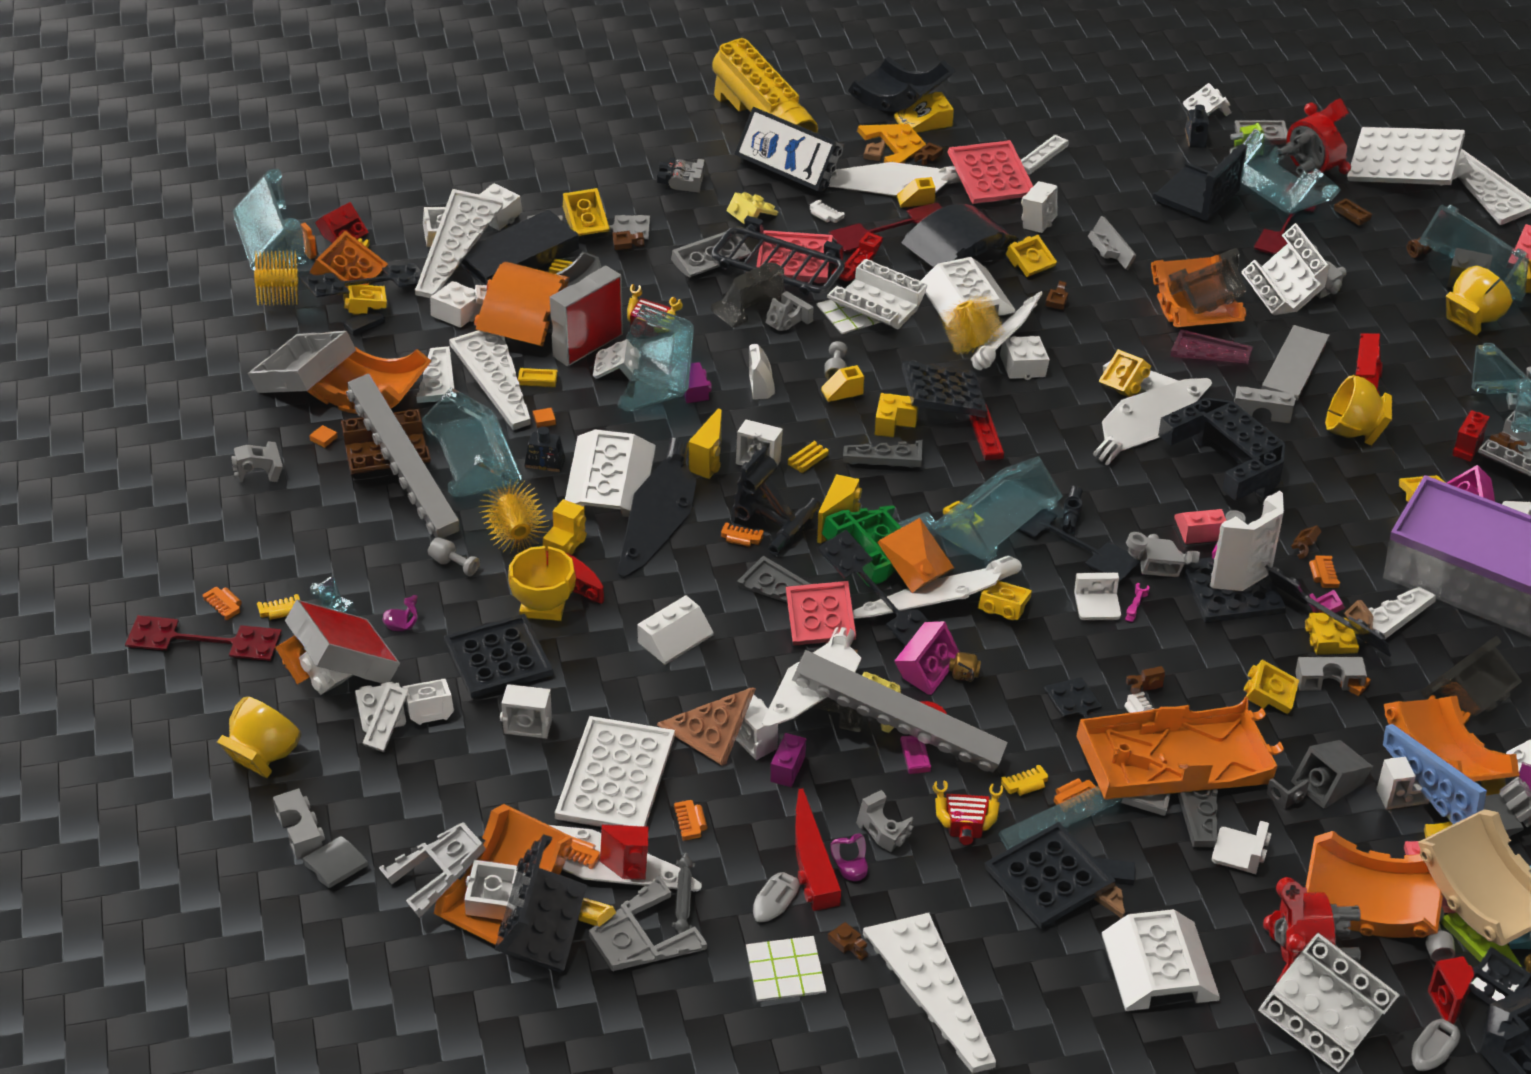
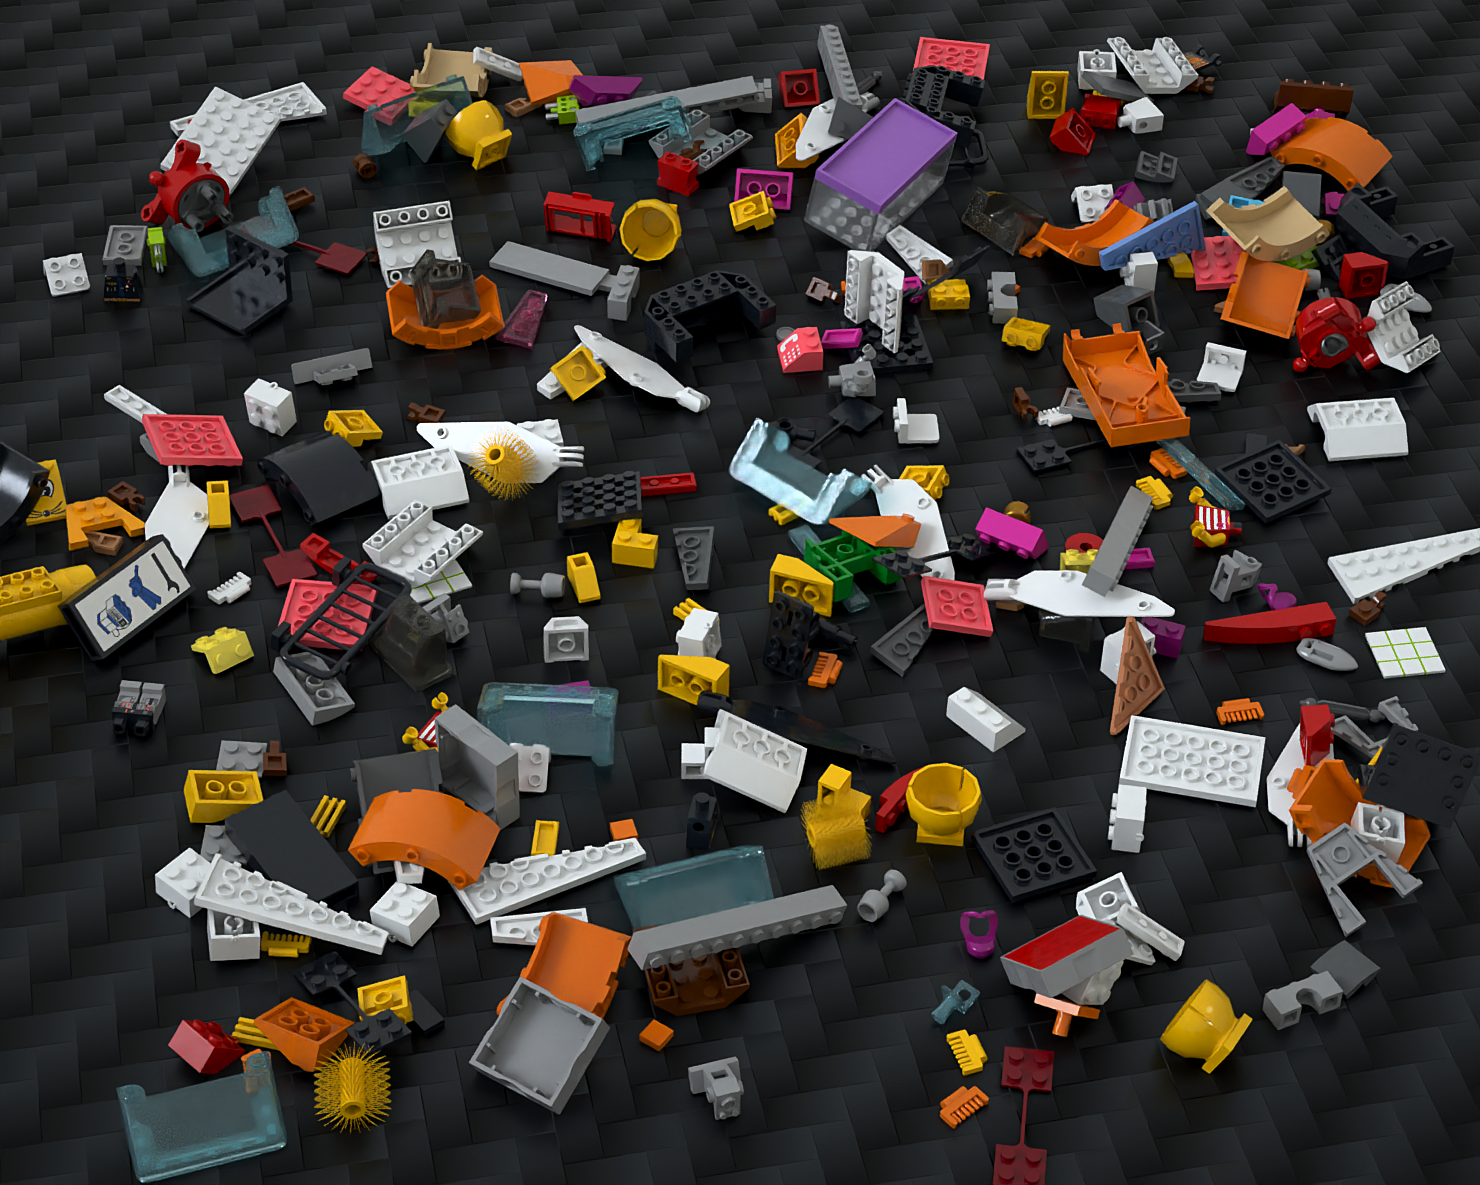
camera: 90 degrees left, 0 degrees up
dark pink piece [1125,583,1150,622] -> none

